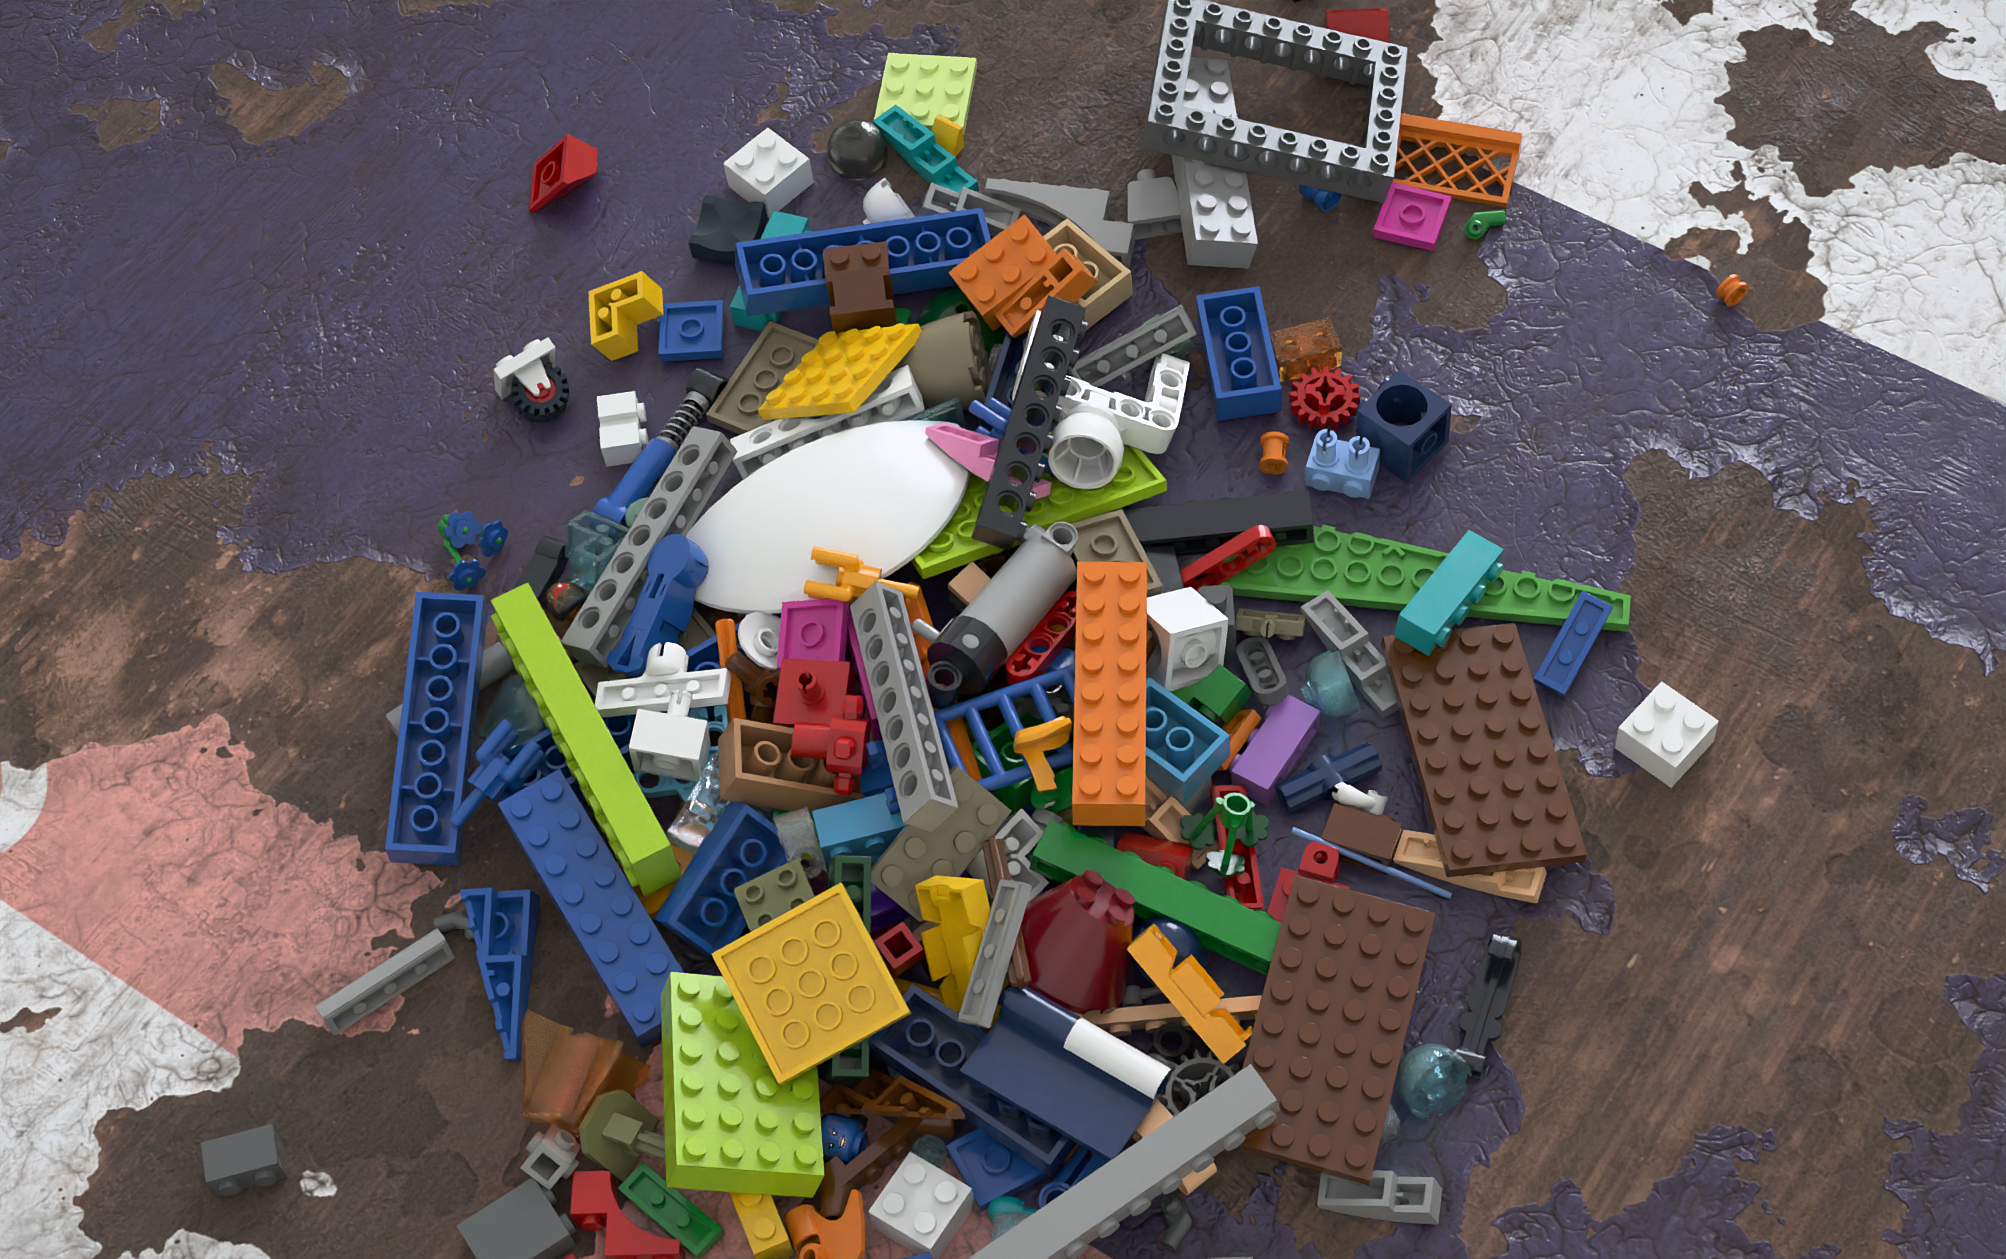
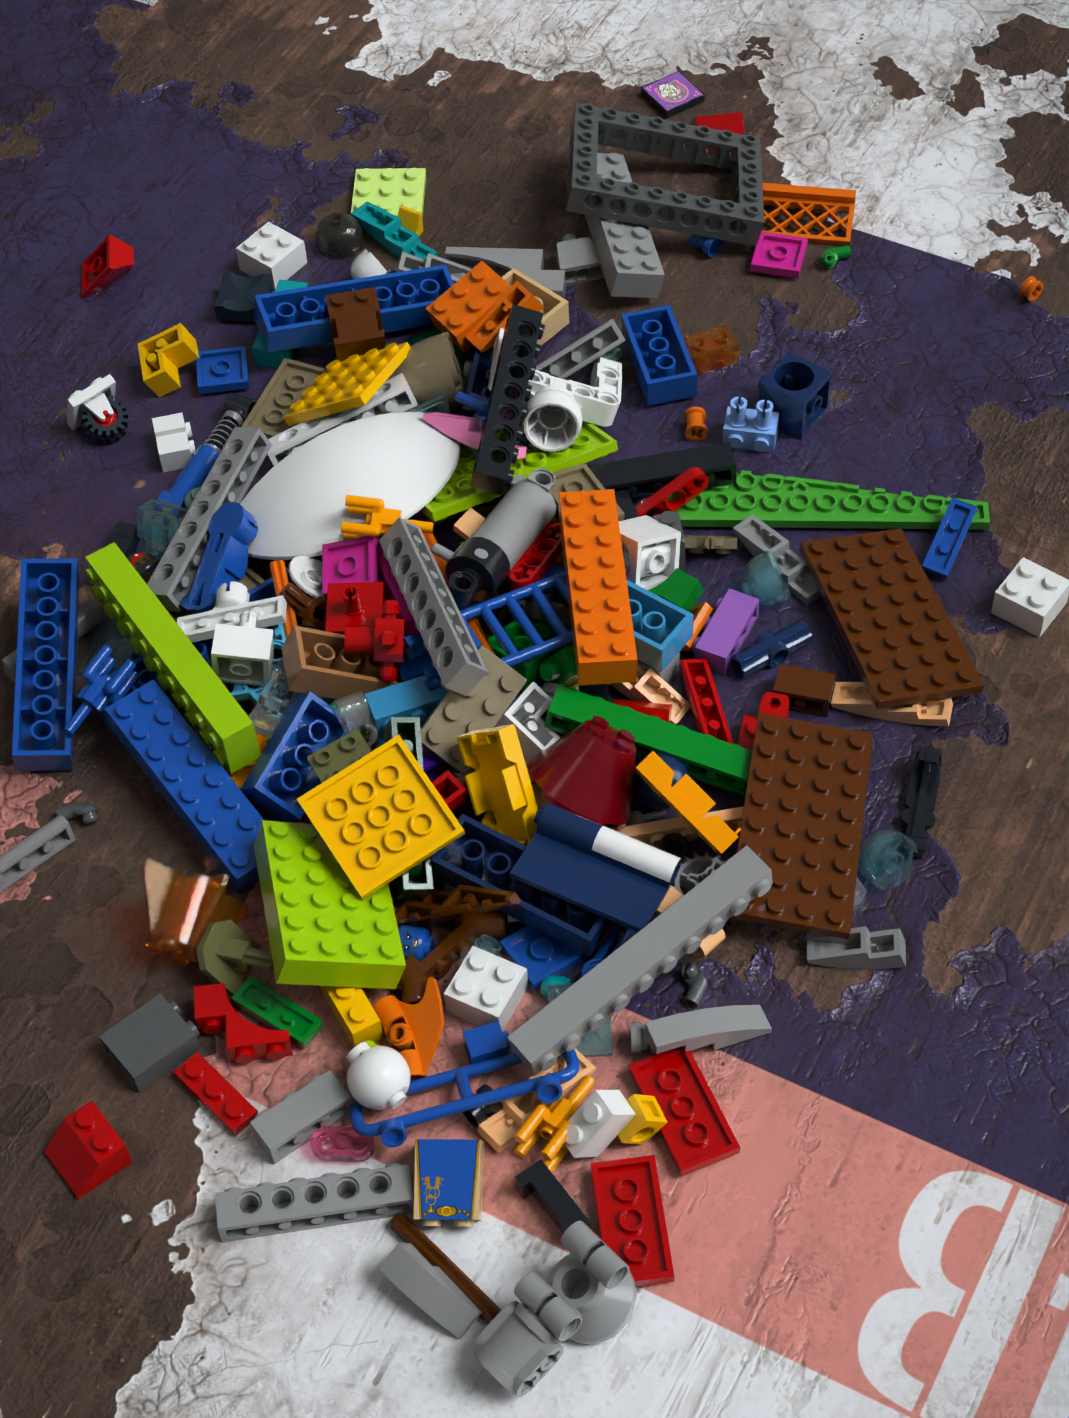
camera: 10 degrees left, 5 degrees down
blue plant [438,511,508,591] -> none
blue wedge [460,887,540,1062] -> none
light grey brick [520,1124,581,1190] -> none
light grey tile [958,879,1032,1028] -> none
reddish brown axle [982,836,1032,989] -> none
light orange piece [1013,716,1072,793] -> none
plant [1180,793,1269,878] -> none
dark grey plate [1236,636,1289,705] -> none
red gear [1289,366,1360,431] -> none
medium blue piece [1291,827,1452,899] -> none
white arm [1332,782,1388,815] -> none
teal brick [1393,530,1504,656] -> none

